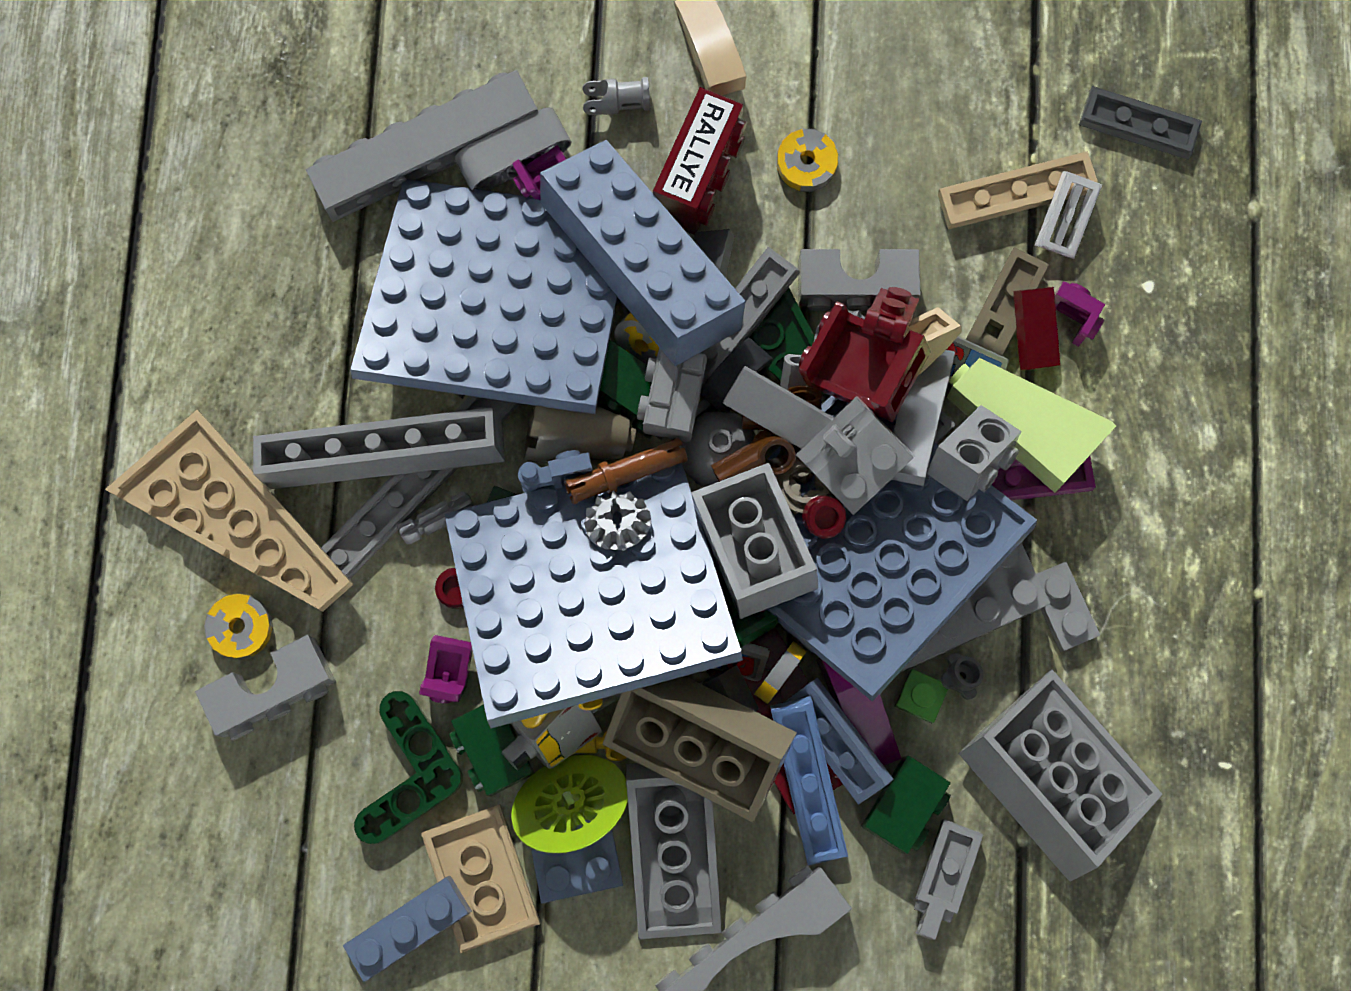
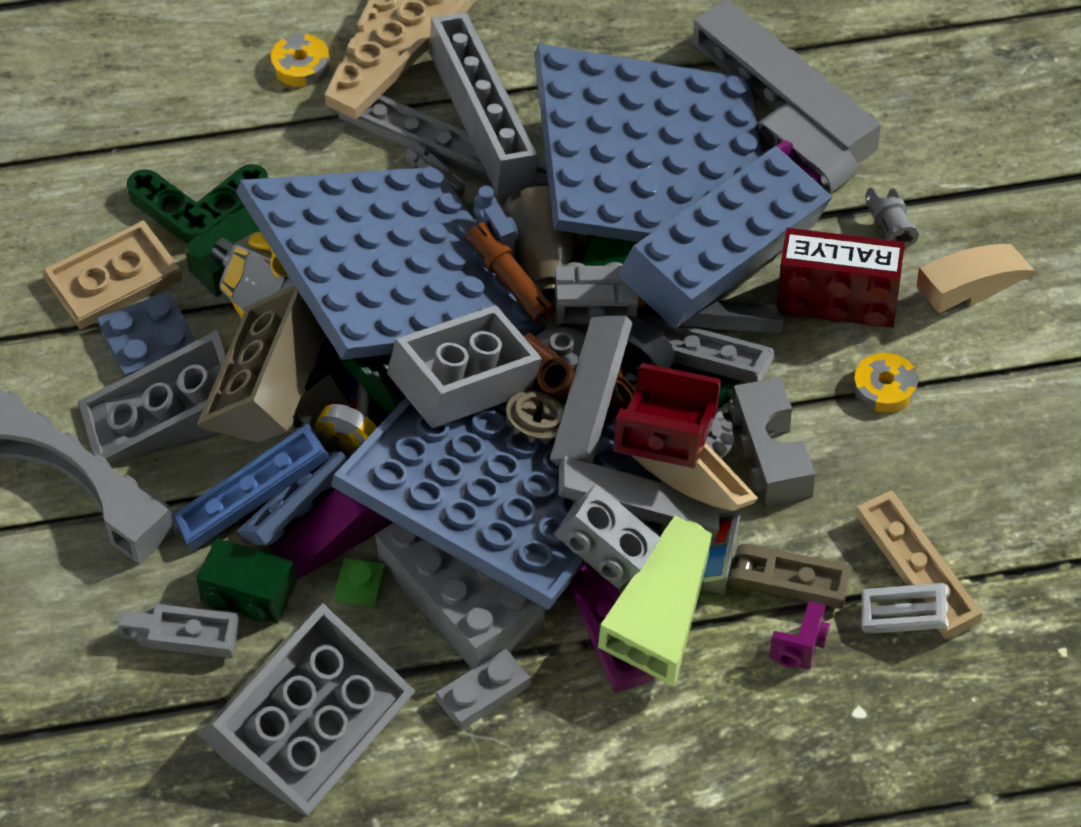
camera: 80 degrees right, 25 degrees down
light grey arch [195,635,336,740] -> none
sand blue plate [342,876,472,982] -> none
lime piece [511,755,628,853] -> none
light grey gear [584,491,651,550] -> none
light grey hinge [796,396,915,515] -> none
dark red tile [802,495,846,538] -> none
dark red plate [861,287,919,344] -> none
flat silver plate [941,653,983,700] -> none
dark red tile [1013,287,1061,370] -> none
dark grey tile [1079,86,1202,160] -> none

